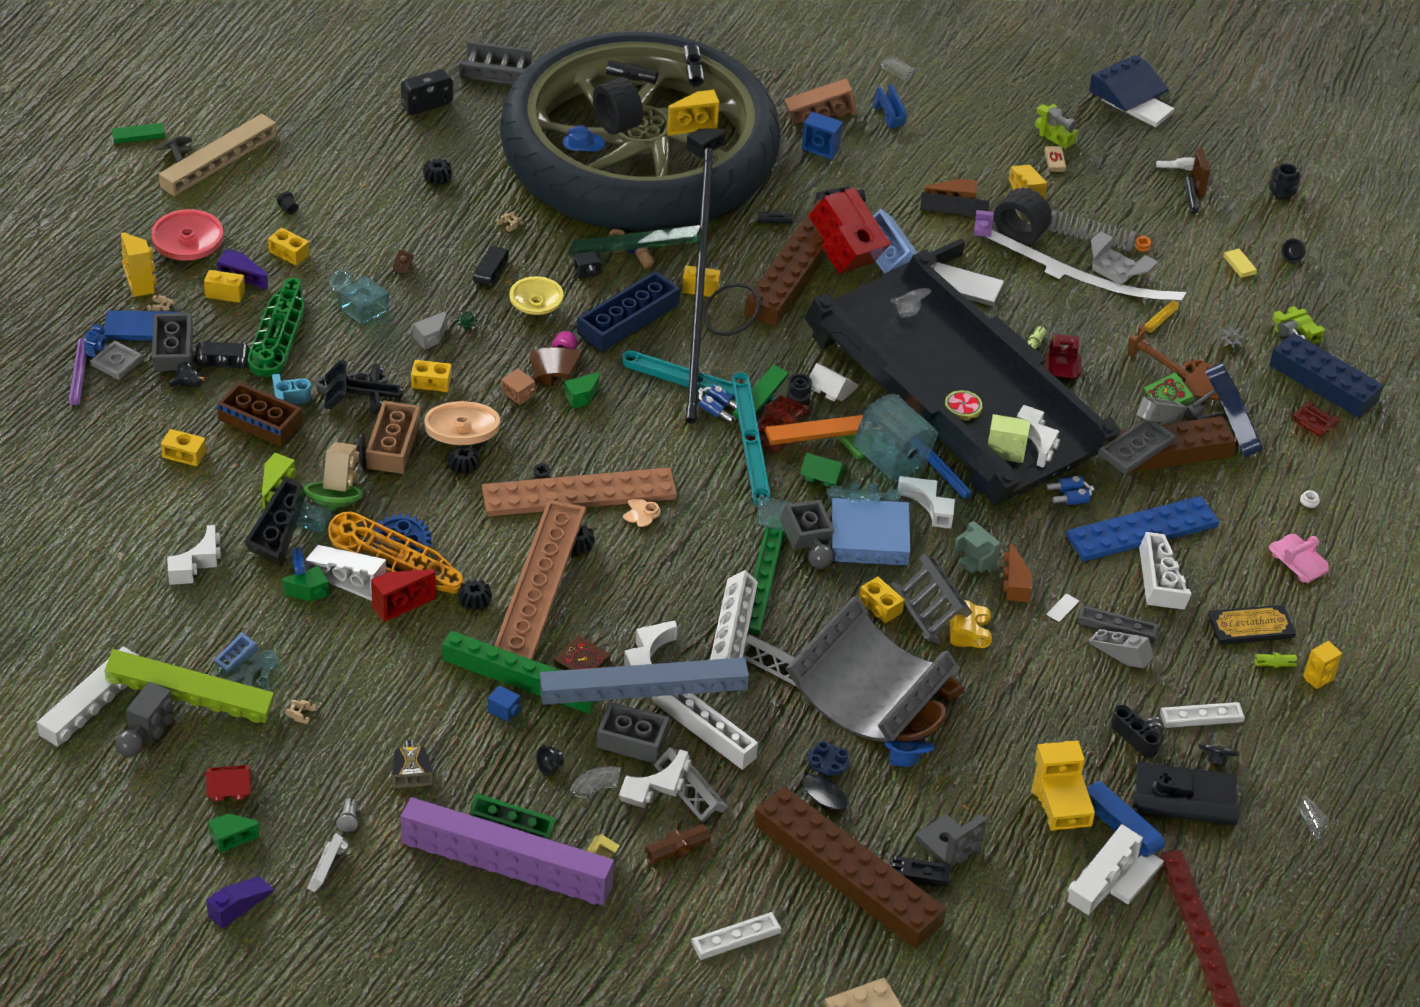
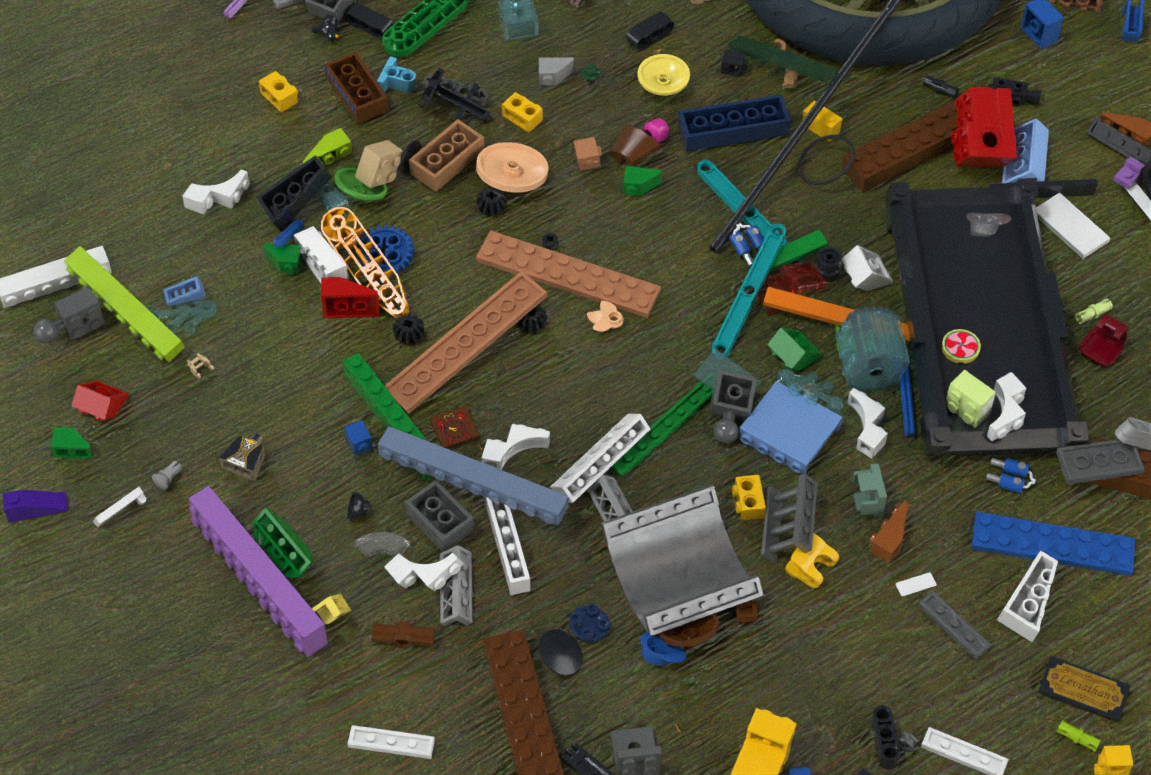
camera: 35 degrees right, 10 degrees up
light grey slope [1089,629,1154,668] -> none

